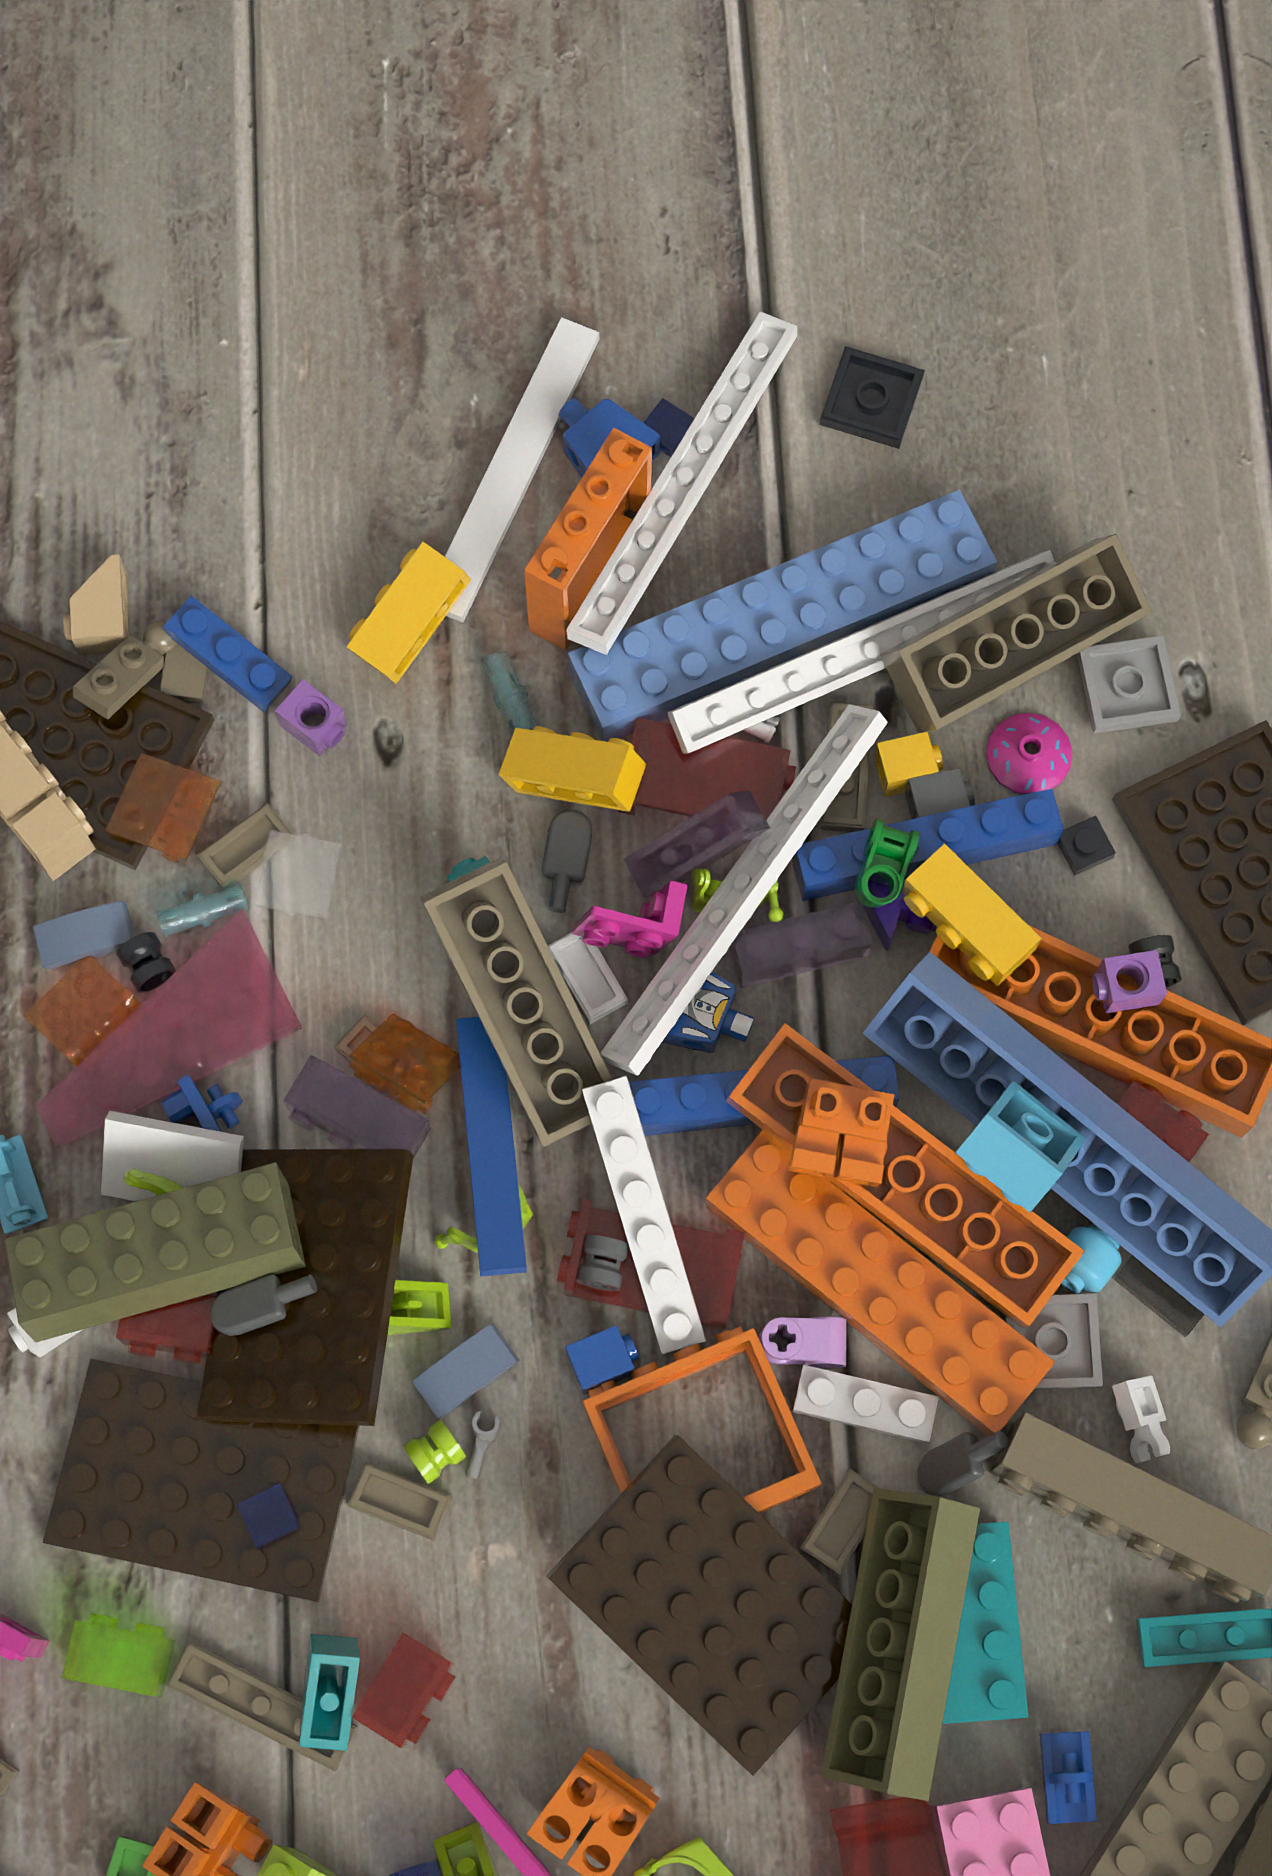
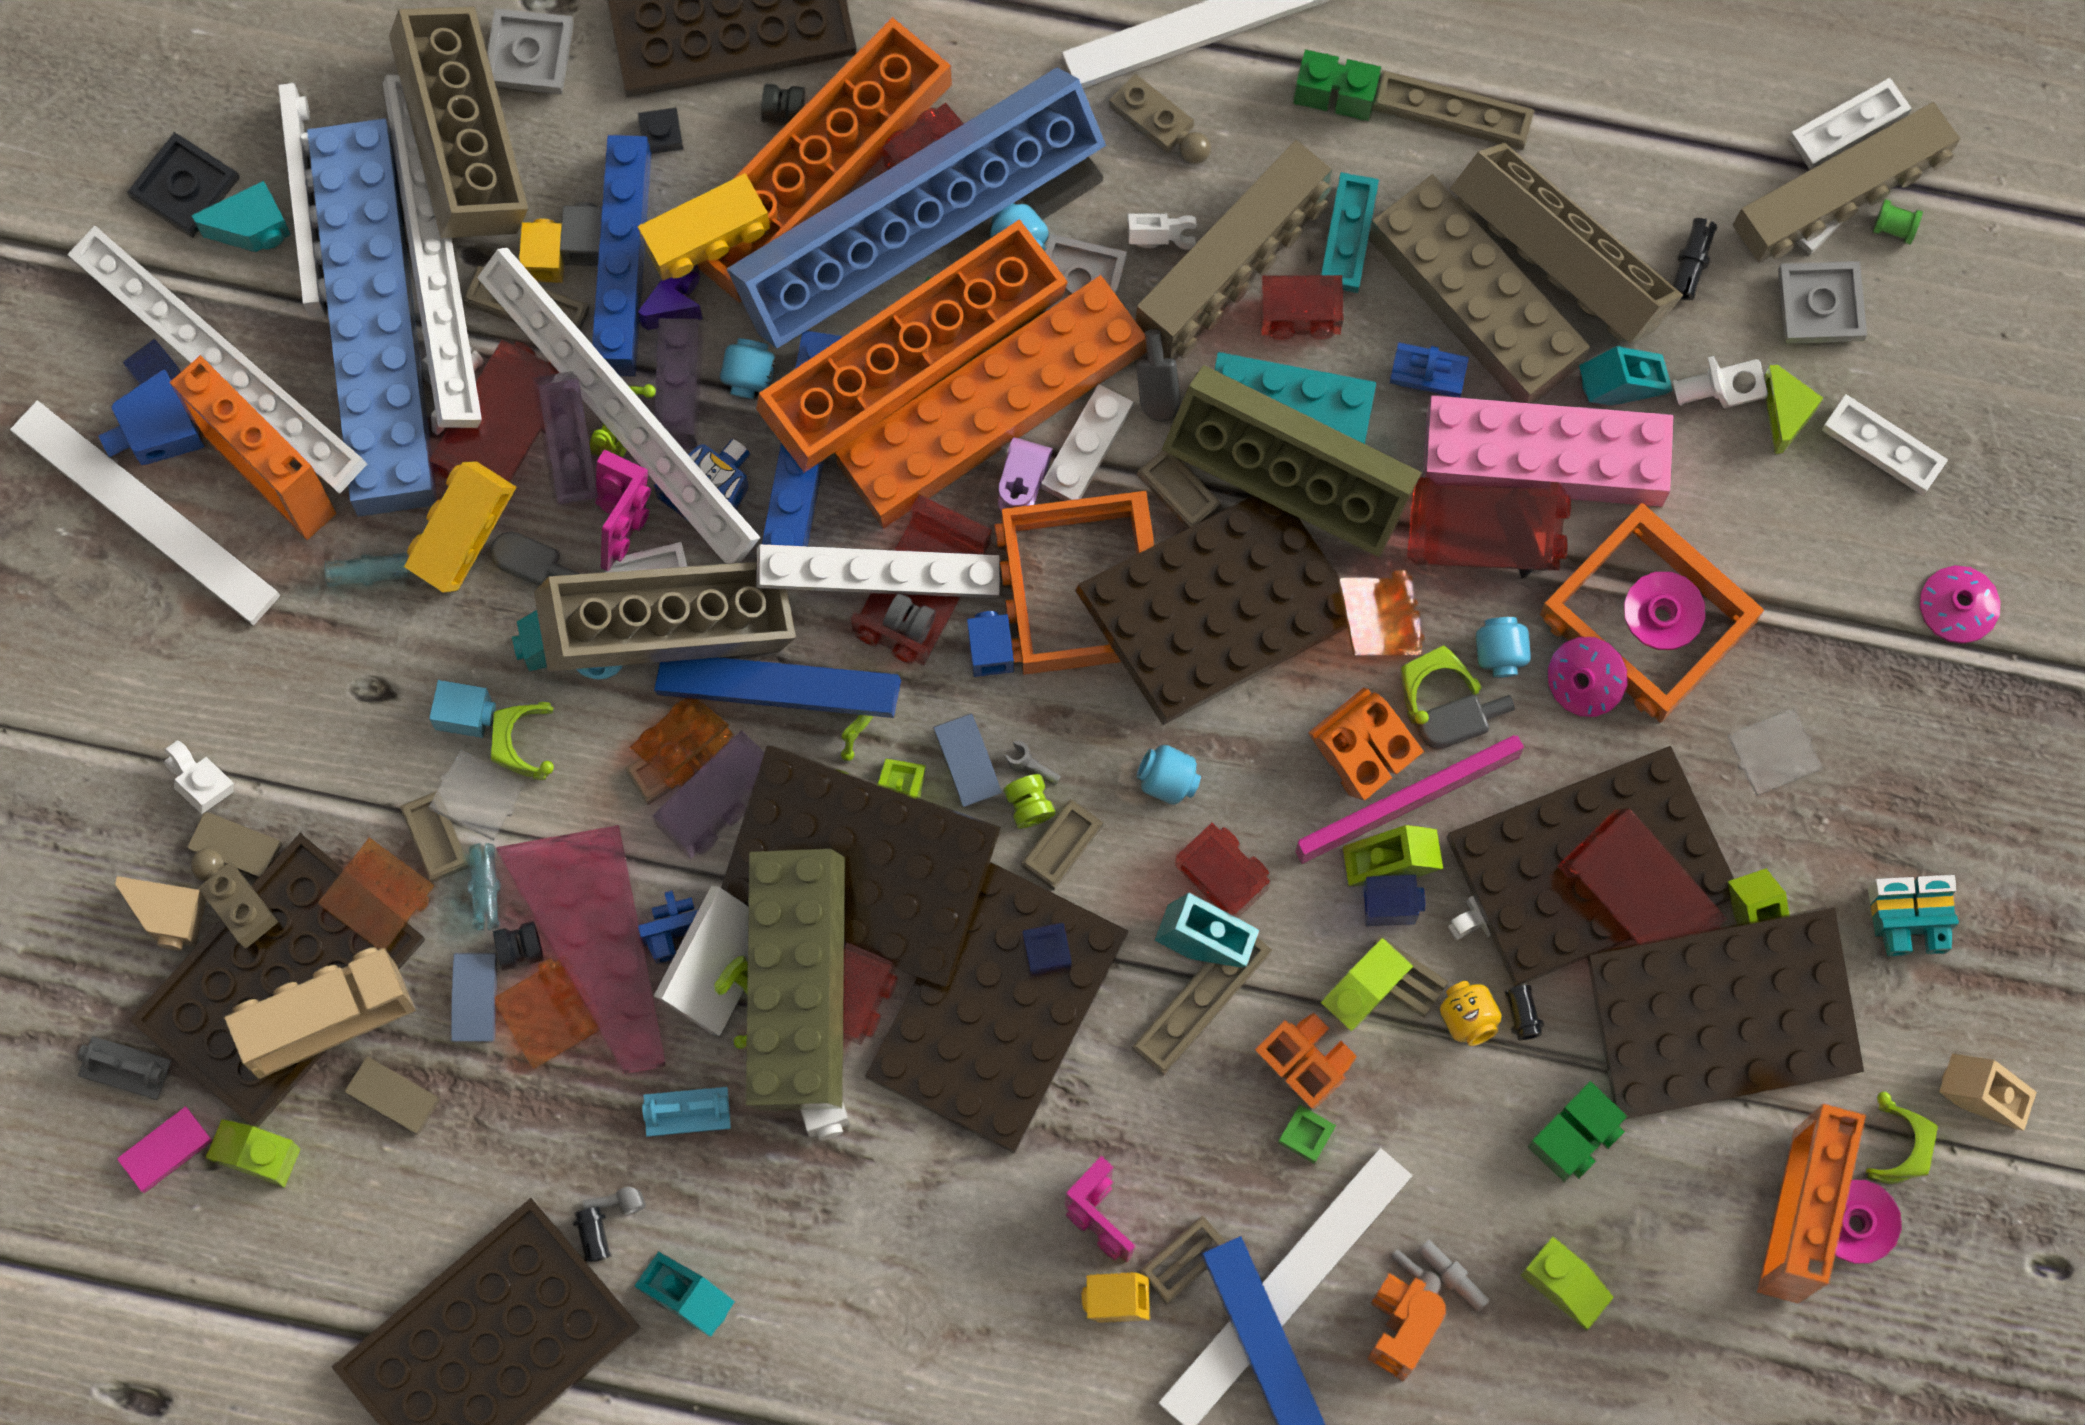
camera: 75 degrees left, 0 degrees up
clear neon green brick [61,1613,175,1697] -> none
blue plate [163,595,293,712] -> none
dark grey piece [210,1274,317,1336] -> none
medium lavender brick [275,679,347,756] -> none
yellow brick [347,542,472,684] -> none
orange hips [788,1078,894,1187] -> none
green piece [854,818,920,908] -> none
medium azure brick [956,1081,1086,1212] -> none
dark pink dish [986,713,1073,794] -> none
medium lavender brick [1092,950,1167,1013] -> none
none -> white plate [164,740,234,814]
none -> teal slope [192,181,291,252]
none -> white plate [278,83,327,318]
none -> medium azure brick [429,680,496,738]
none -> lime helmet [491,702,554,780]
none -> medium azure head [720,338,776,399]
none -> medium azure head [1137,745,1201,805]
none -> clear red brick [1260,275,1344,340]
none -> clear orange hinge [1338,570,1425,656]

